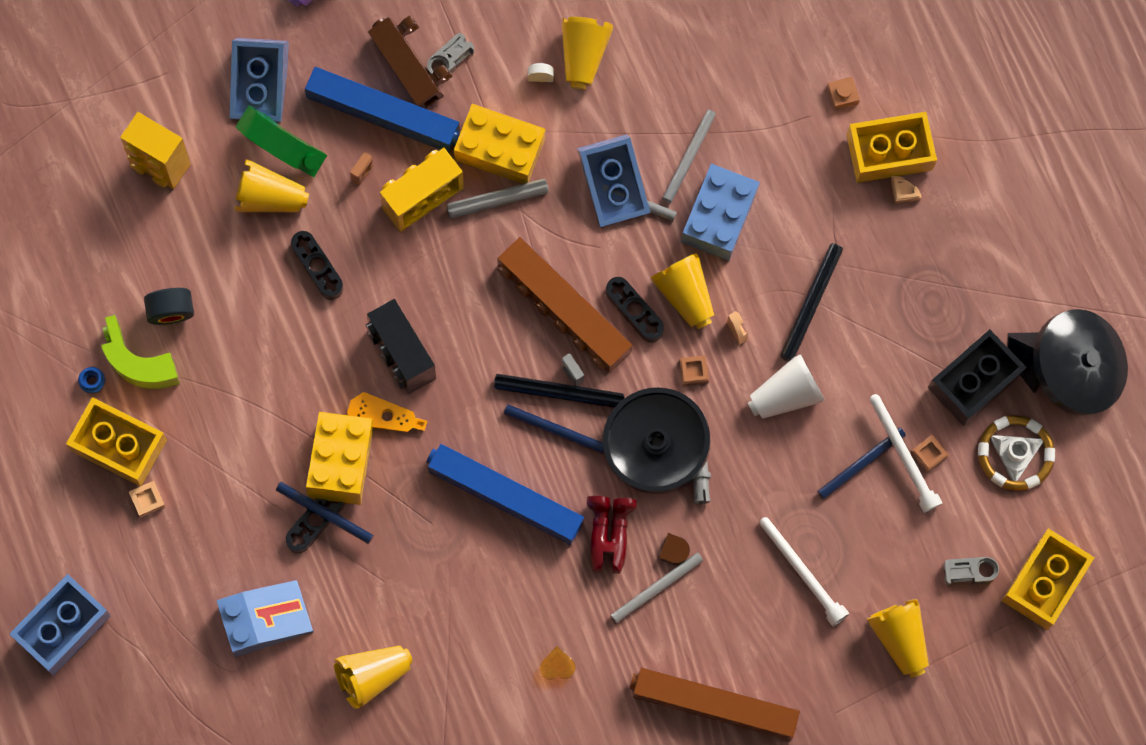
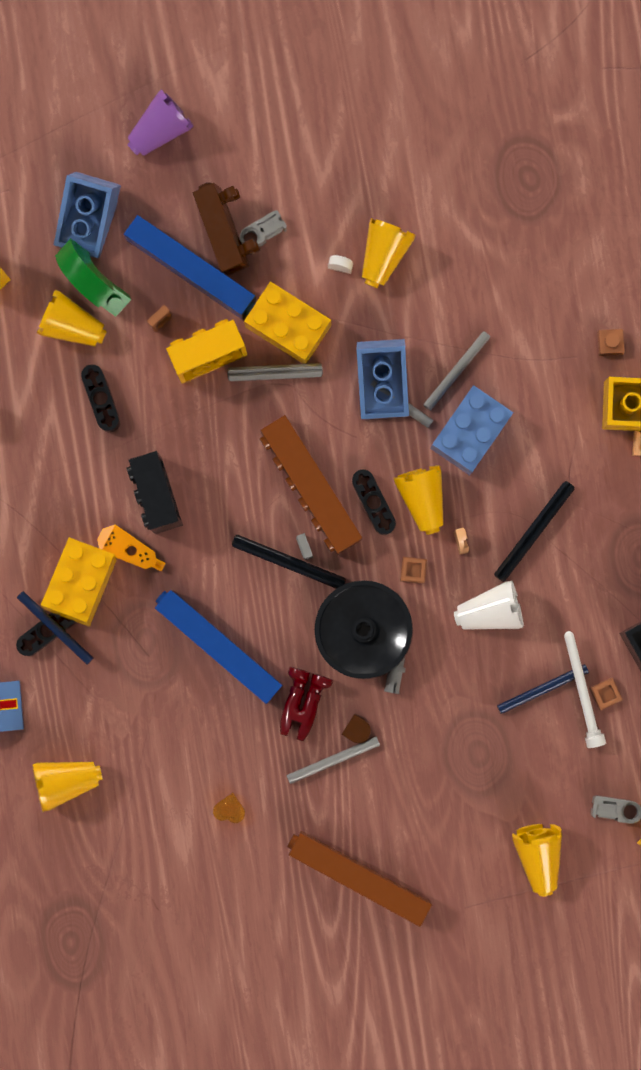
camera: 20 degrees right, 10 degrees up
dark blue bar [504,404,604,454] -> none
white piece [760,517,850,627] -> none

